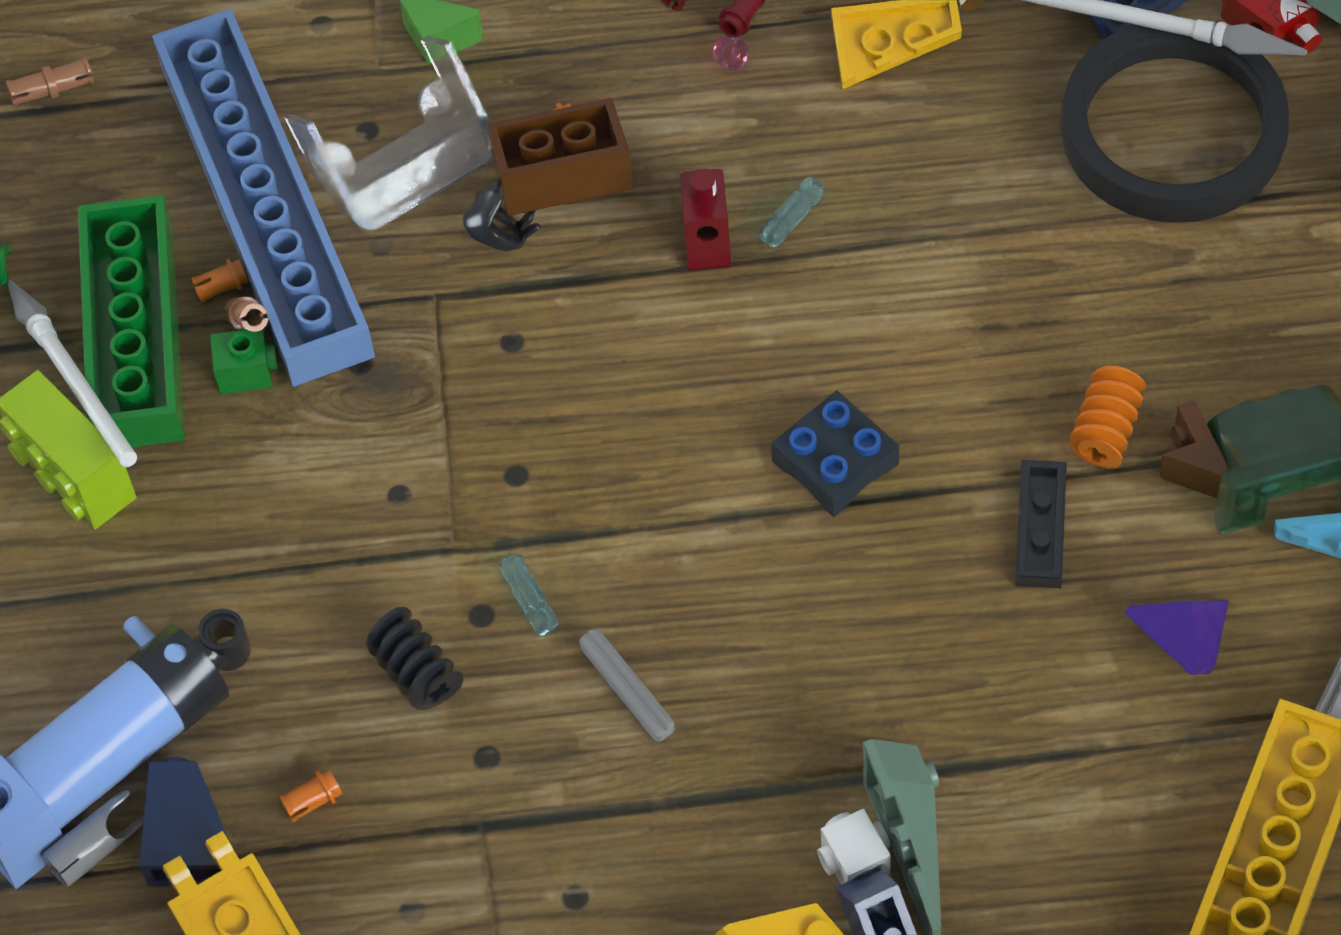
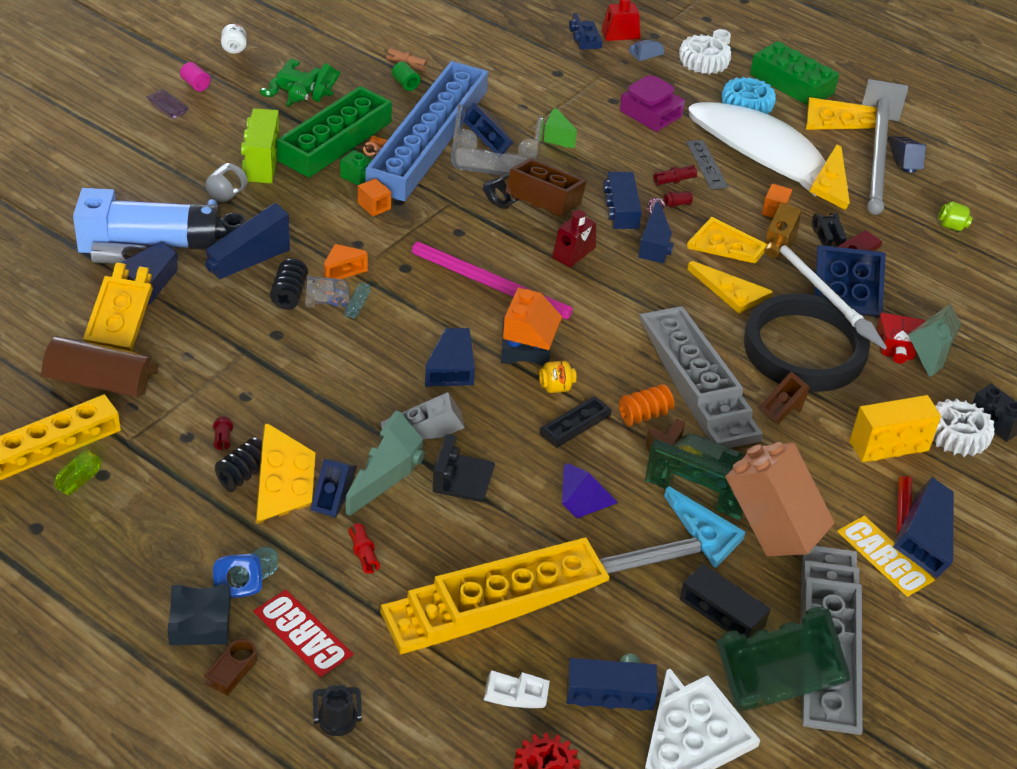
camera: 35 degrees right, 15 degrees down
white piece [7,280,137,467] -> none
orange pin [278,769,343,823] -> none
light grey axle [579,629,675,742] -> none
clear light blue axle [759,176,824,248] -> none
white brick [817,808,891,885] -> none
none -> light grey helmet [205,163,248,202]
none -> dark blue slope [205,203,290,279]
none -> clear leg [305,276,350,308]
none -> orange slope [324,244,368,284]
none -> orange brick [358,178,391,216]
none -> light grey slope [381,392,465,439]
none -> green brick [391,62,421,91]
none -> dark pink axle [412,242,573,320]
none -> dark blue slope [425,328,475,387]
none -> black bracket [432,434,495,502]
none -> dark blue slope [462,103,513,158]
none -> orange slope [503,287,562,350]
none -> yellow head [539,361,576,393]
none -> dark blue brick [603,172,642,229]
none -> dark blue slope [638,202,674,263]
none -> light grey slope [639,306,763,451]
none -> yellow wing [687,261,773,314]
none -> reddish brown slope [758,371,810,425]

